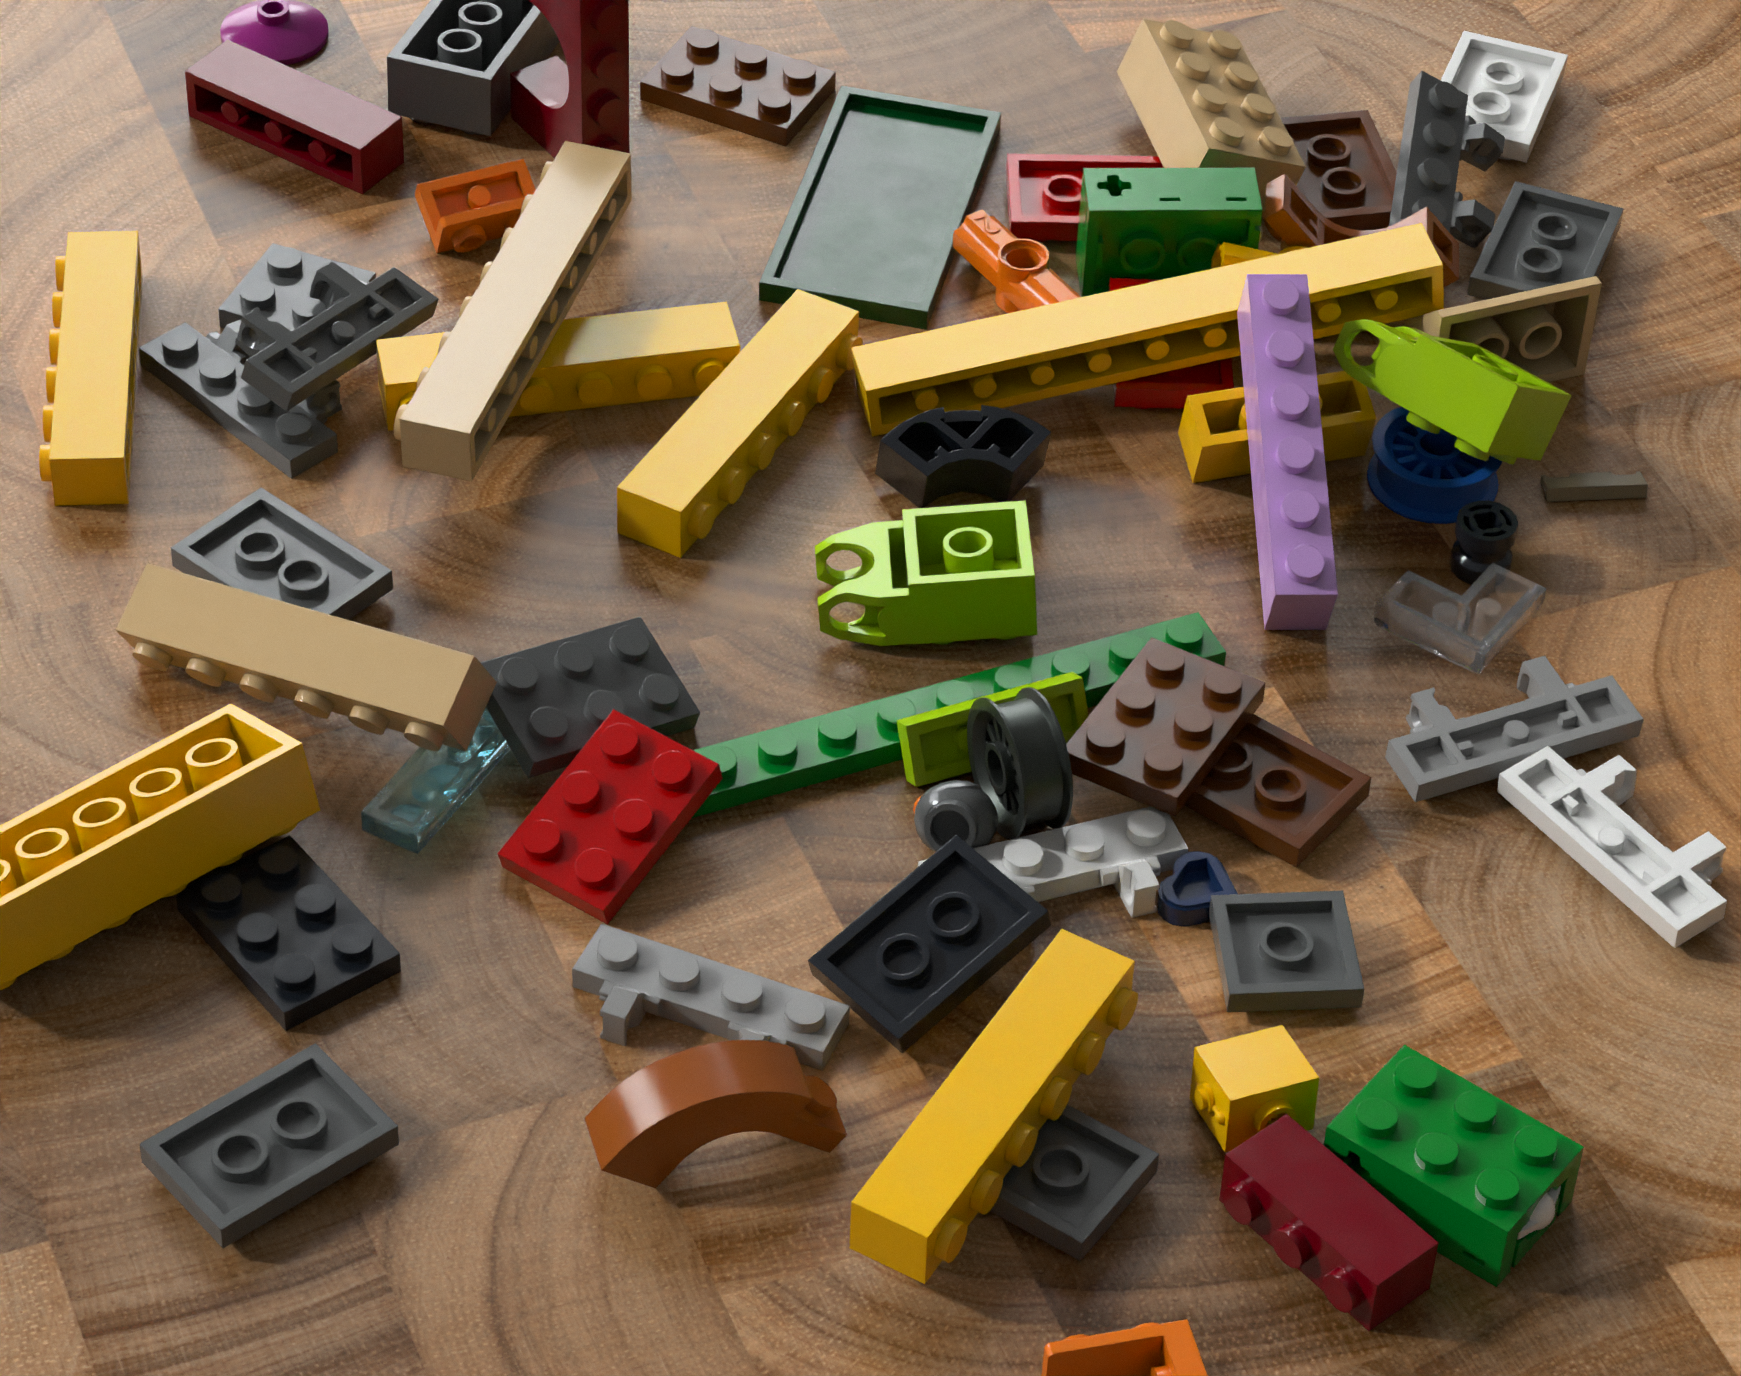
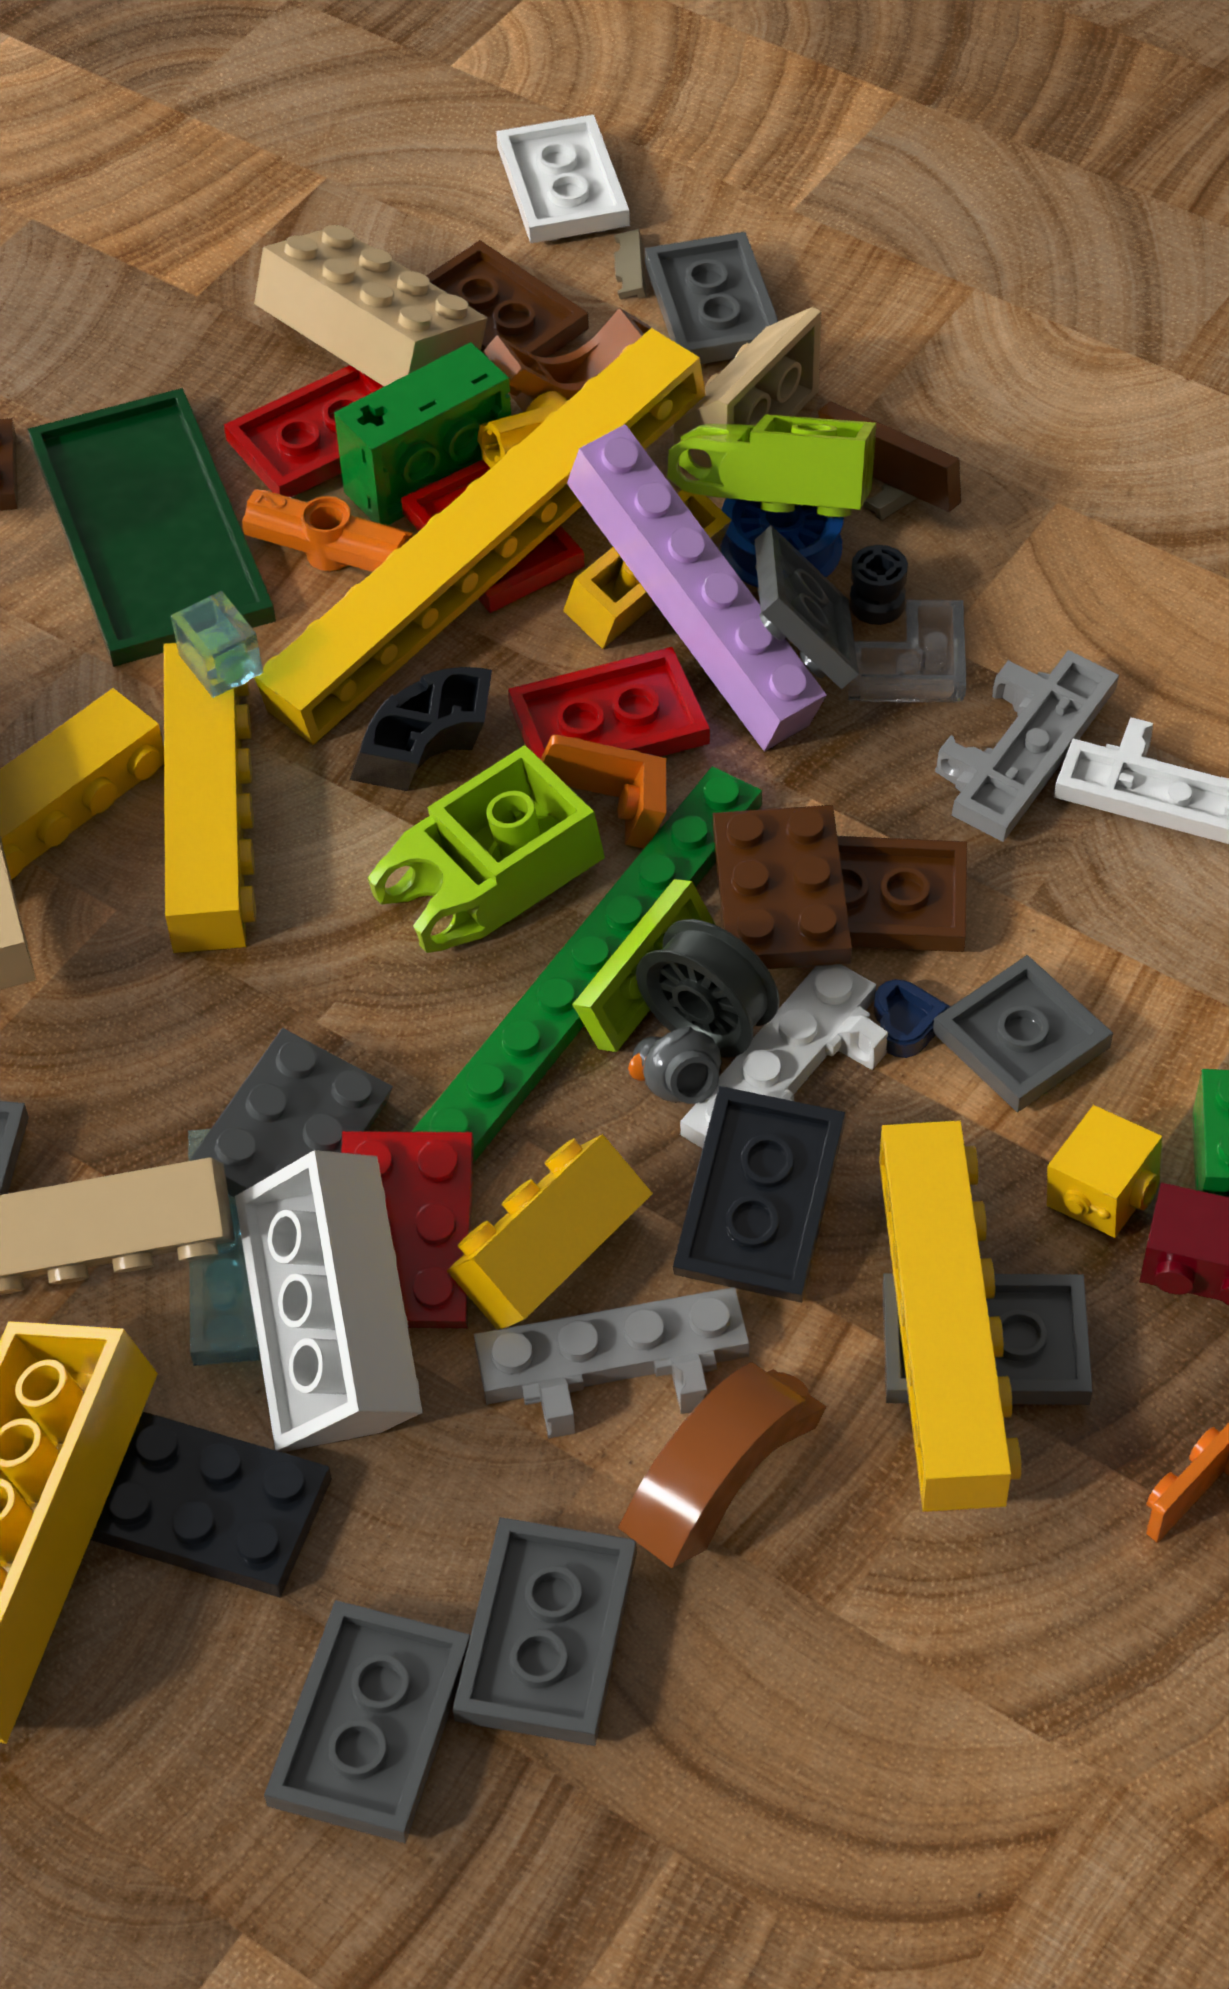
camera: 30 degrees left, 10 degrees up
dark grey hinge [1389,71,1505,249] -> none
none -> clear light blue brick [171,591,263,698]
none -> white slope [235,1150,423,1452]
none -> yellow brick [447,1134,653,1330]
none -> dark grey plate [453,1517,637,1746]
none -> red plate [508,647,710,759]
none -> orange bracket [540,735,666,848]
none -> dark tan piece [614,229,646,299]
none -> dark grey plate [755,525,859,689]
none -> reddish brown tile [818,401,961,513]

